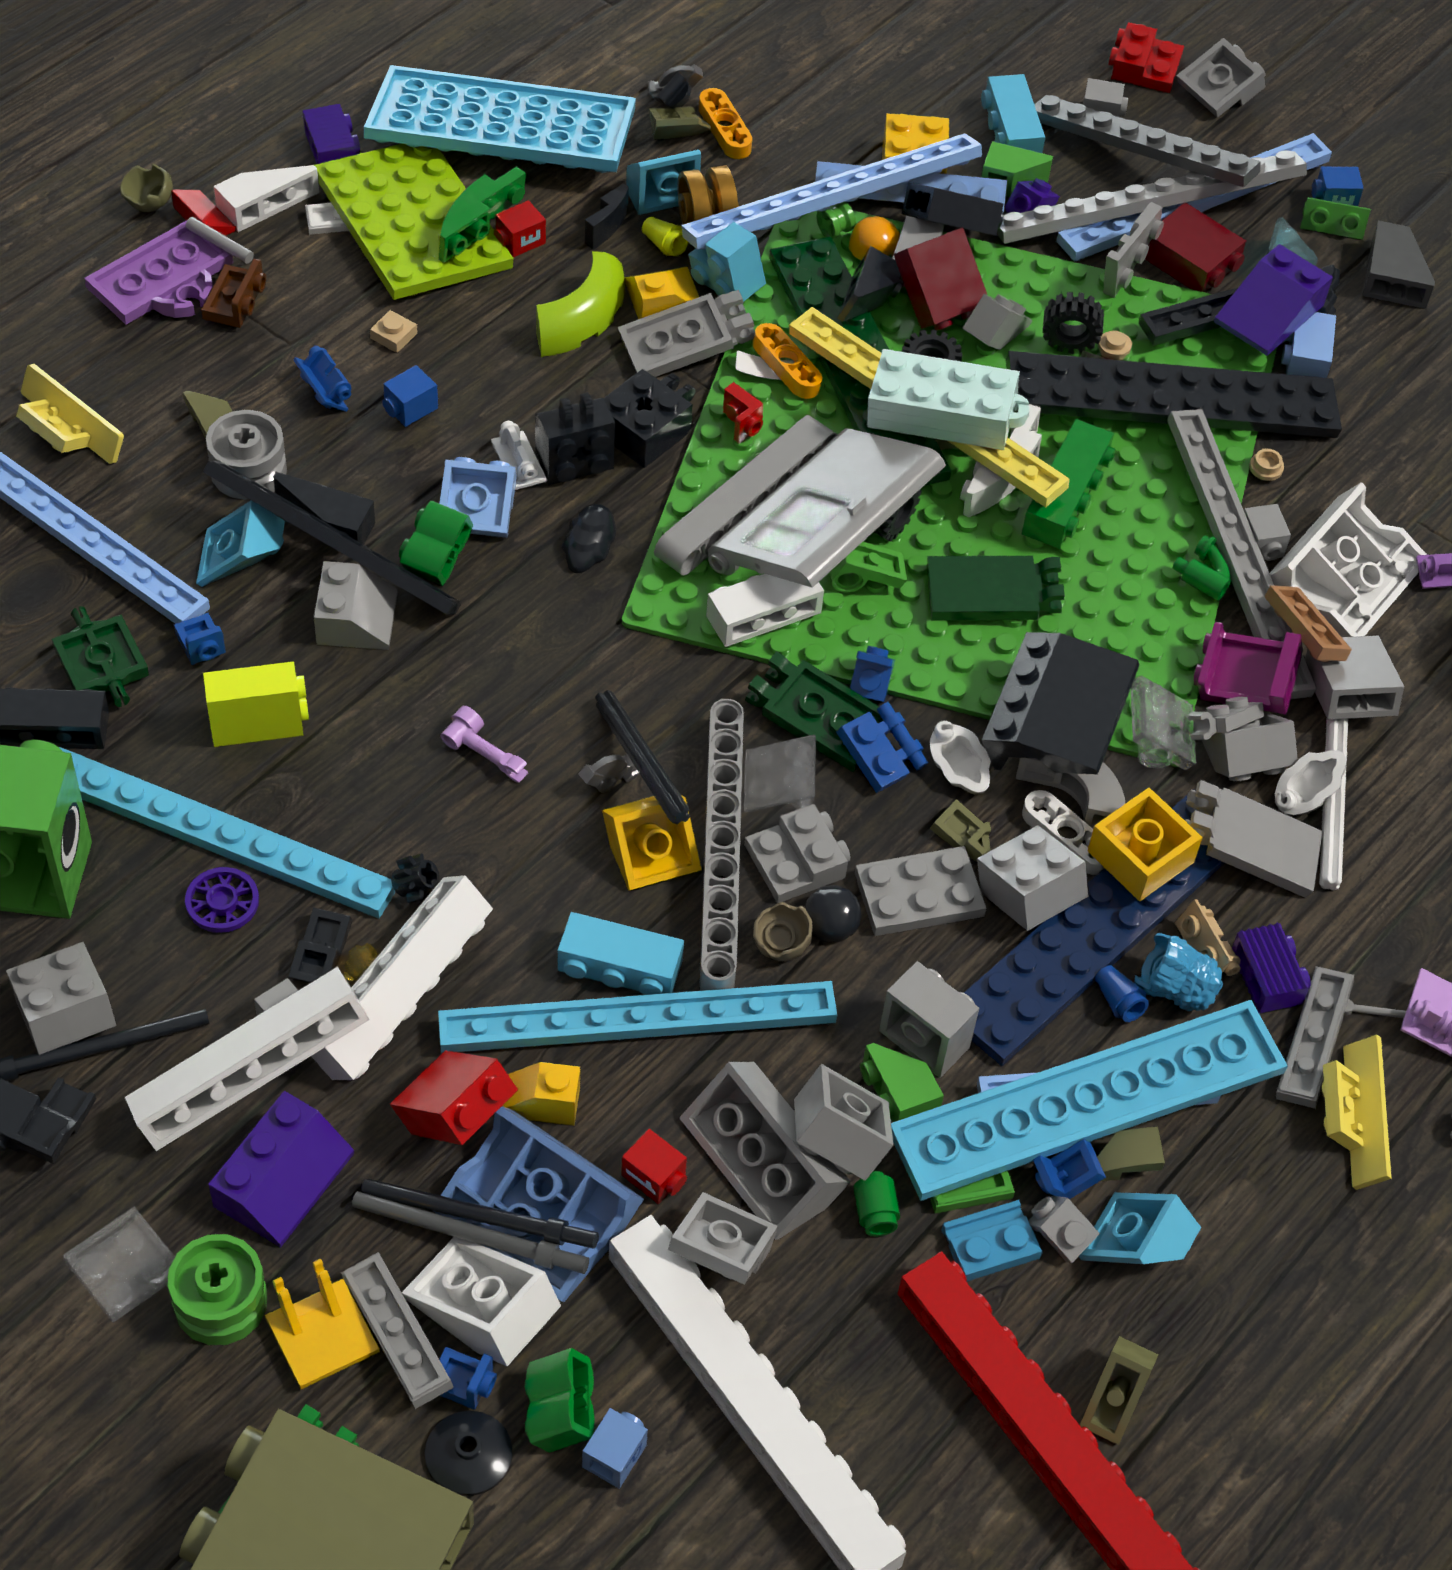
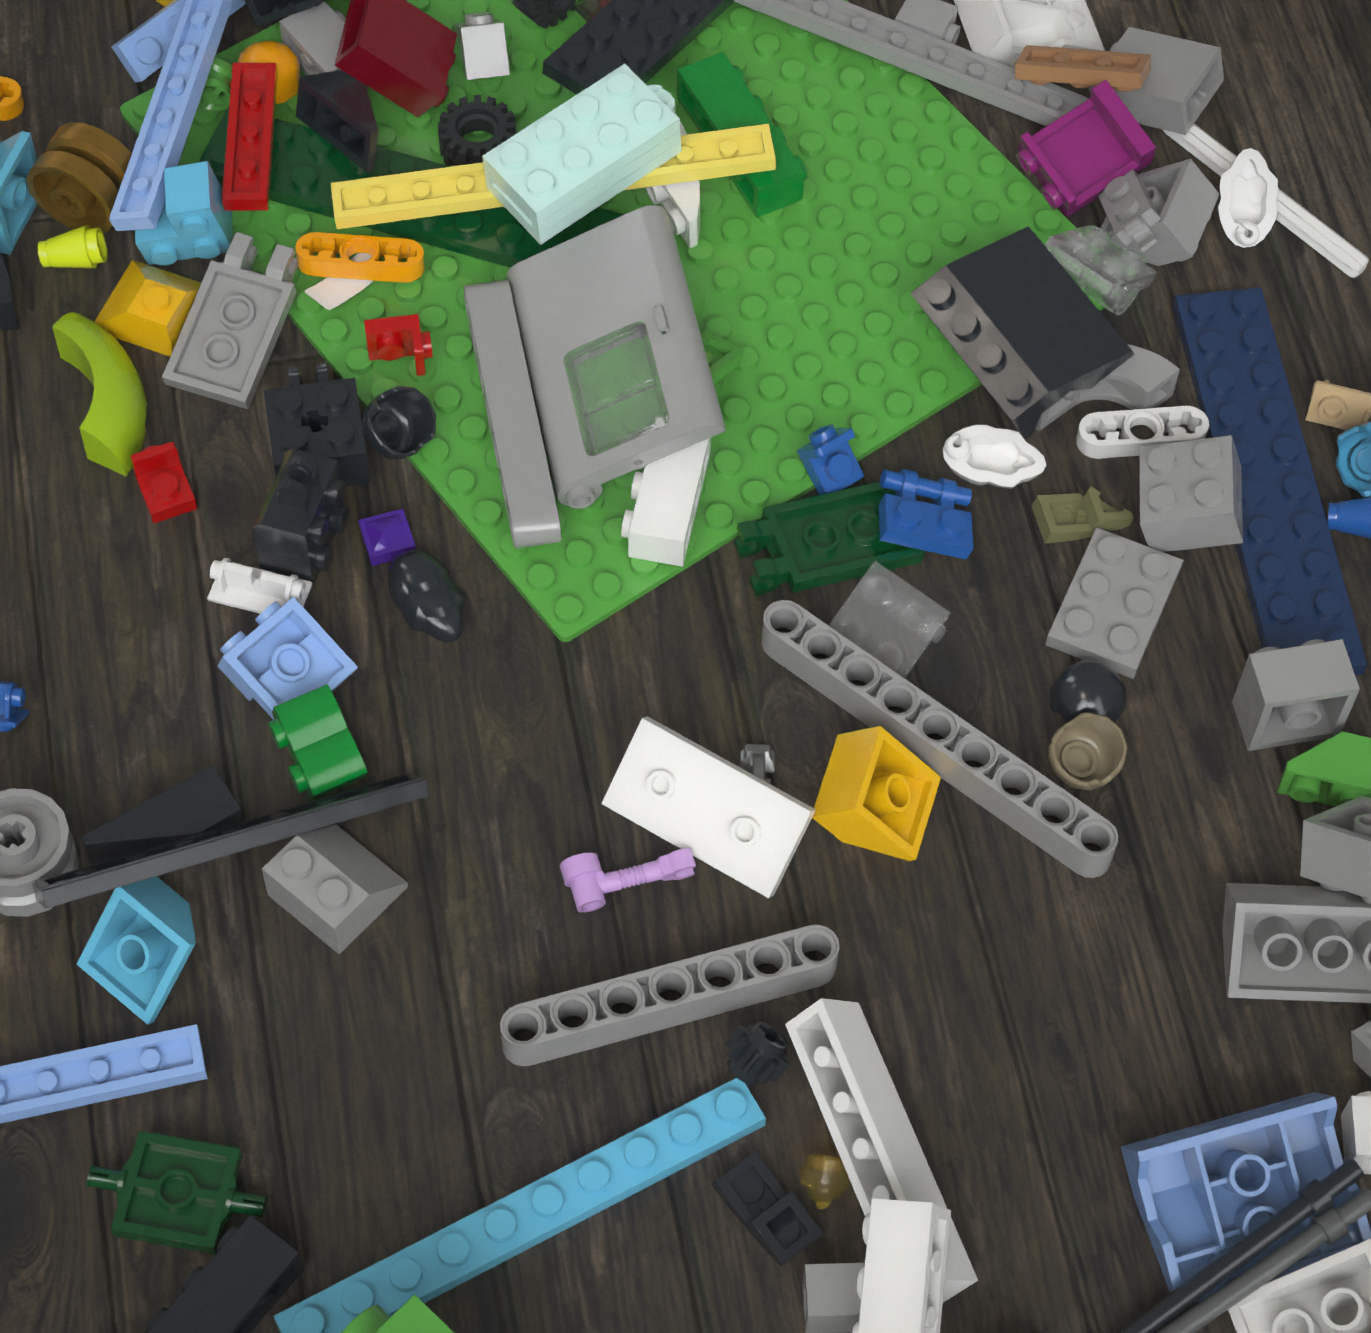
camera: 50 degrees left, 5 degrees up
blue bracket [174,613,226,665] -> none
dark purple wheel [185,867,259,932] -> none
neon yellow brick [203,661,309,747] -> none
blue brick [383,365,438,427] -> none
red brick [390,1050,518,1145] -> none
medium azure plate [438,981,837,1053] -> none
yellow slope [494,1062,580,1126] -> none
medium azure brick [558,912,684,995] -> none
black axle [595,690,690,824] -> none
red brick [621,1129,687,1204] -> none
light grey plate [744,804,850,903] -> none
dark green tile [926,556,1065,621] -> none
yellow brick [1087,788,1203,901] -> none
green plant [1172,535,1231,601] -> none
light grey tile [1185,780,1322,898] -> none
none -> red bracket [130,442,197,524]
none -> red plate [222,62,278,211]
none -> dark purple tile [358,509,416,566]
none -> black hair [362,386,436,459]
none -> light grey beam [500,925,840,1066]
none -> white plate [601,716,816,898]

